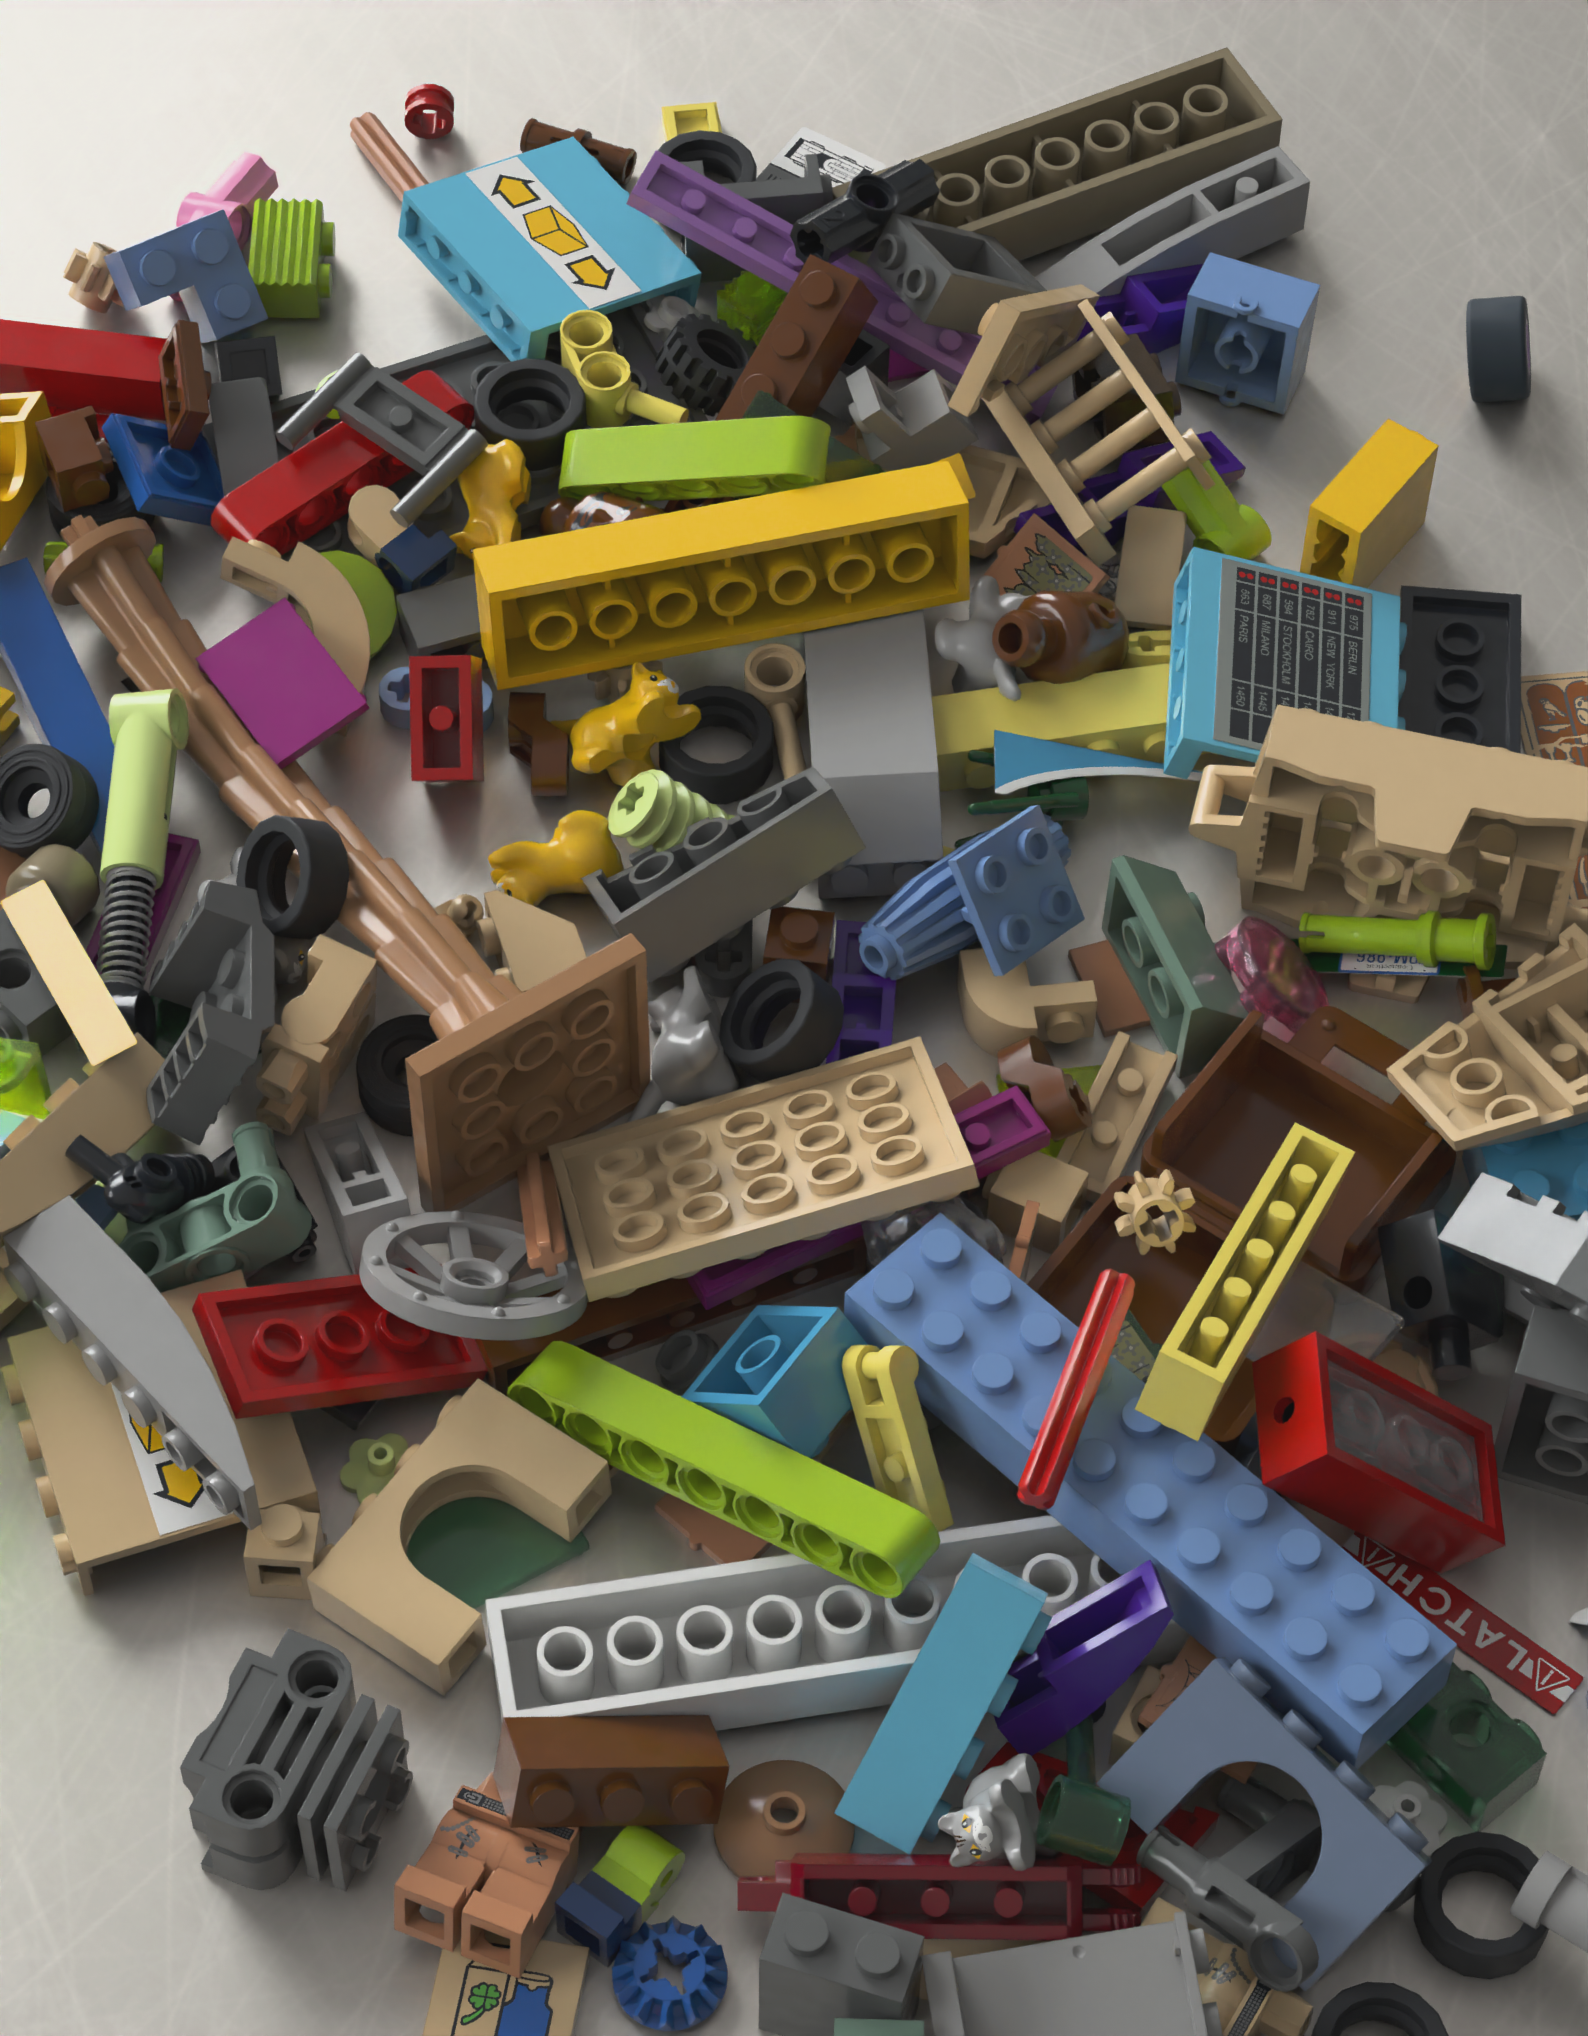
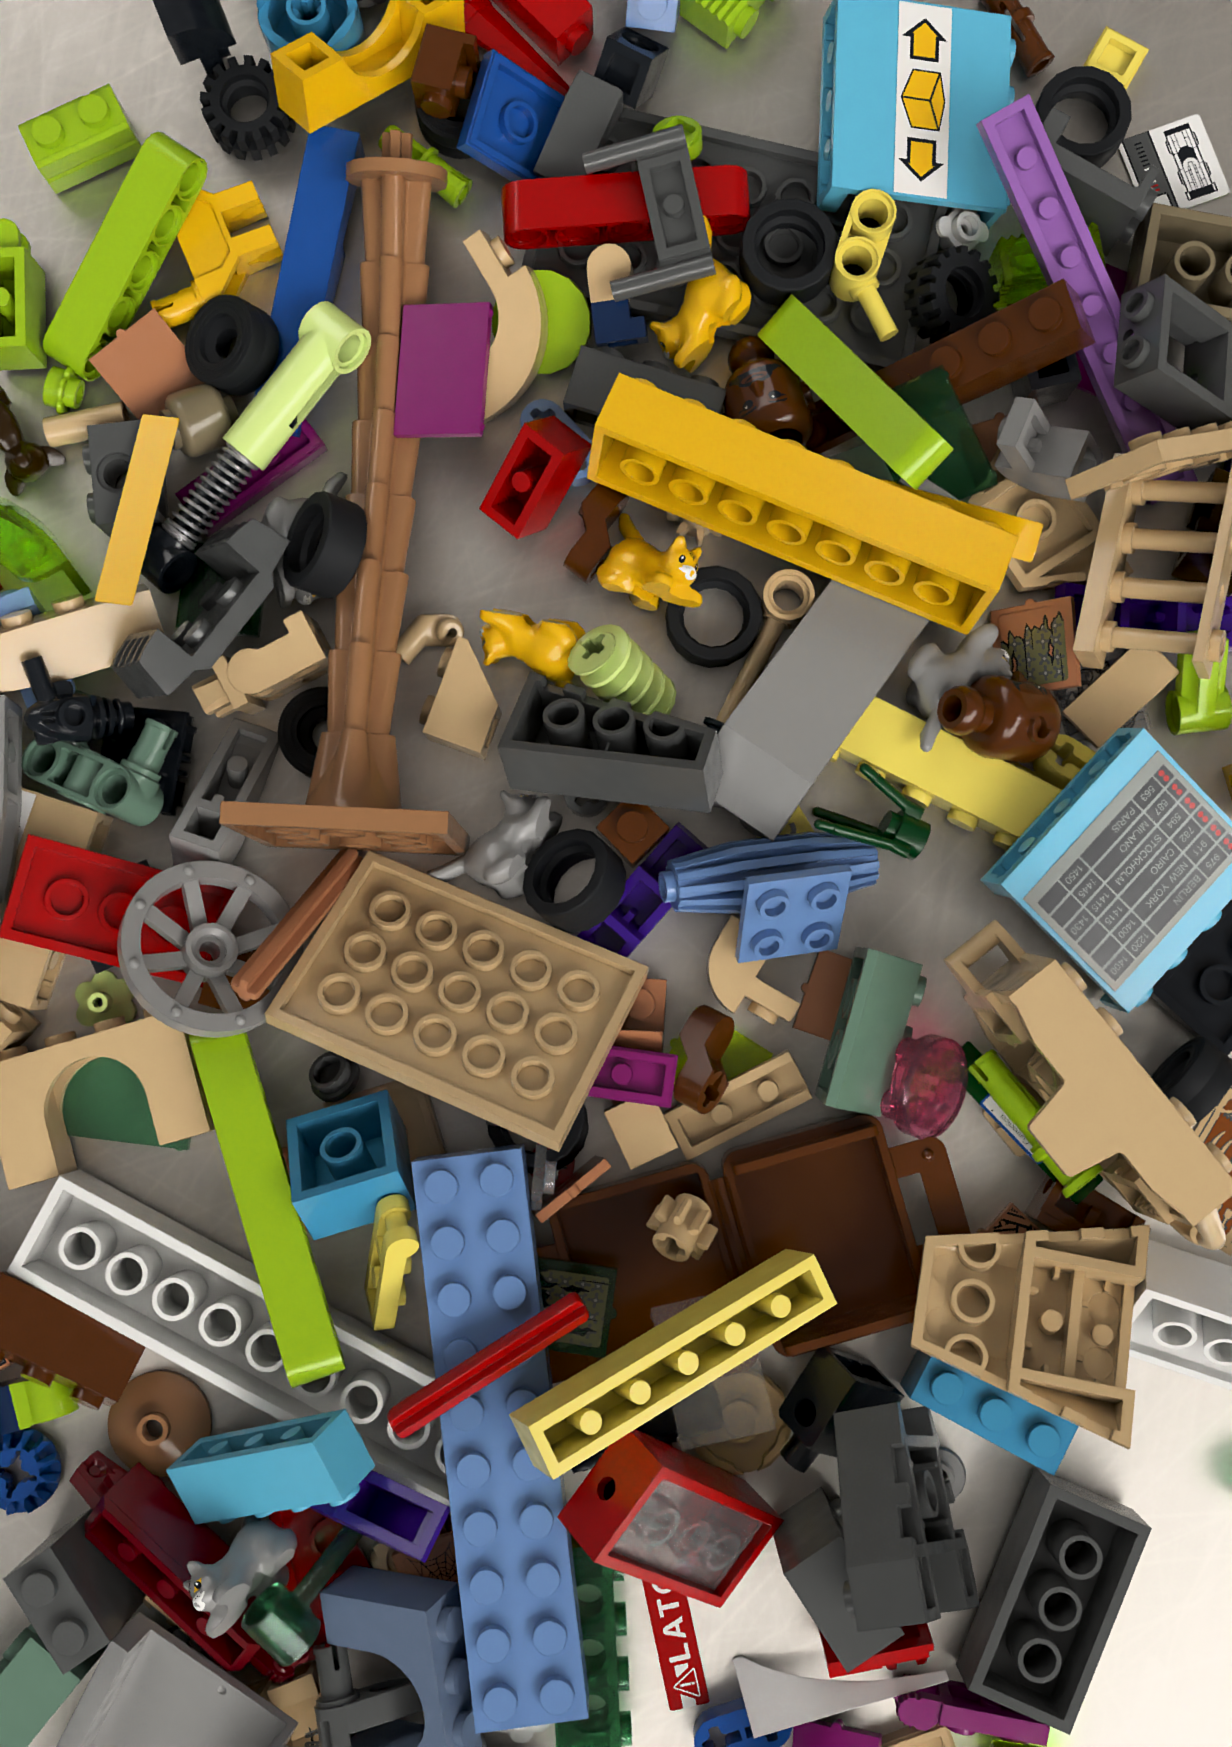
camera: 45 degrees right, 30 degrees up
reddish brown plate [158,319,212,451] -> none
black piece [790,159,940,264] -> none
dark azure sticker [994,730,1203,795] -> none

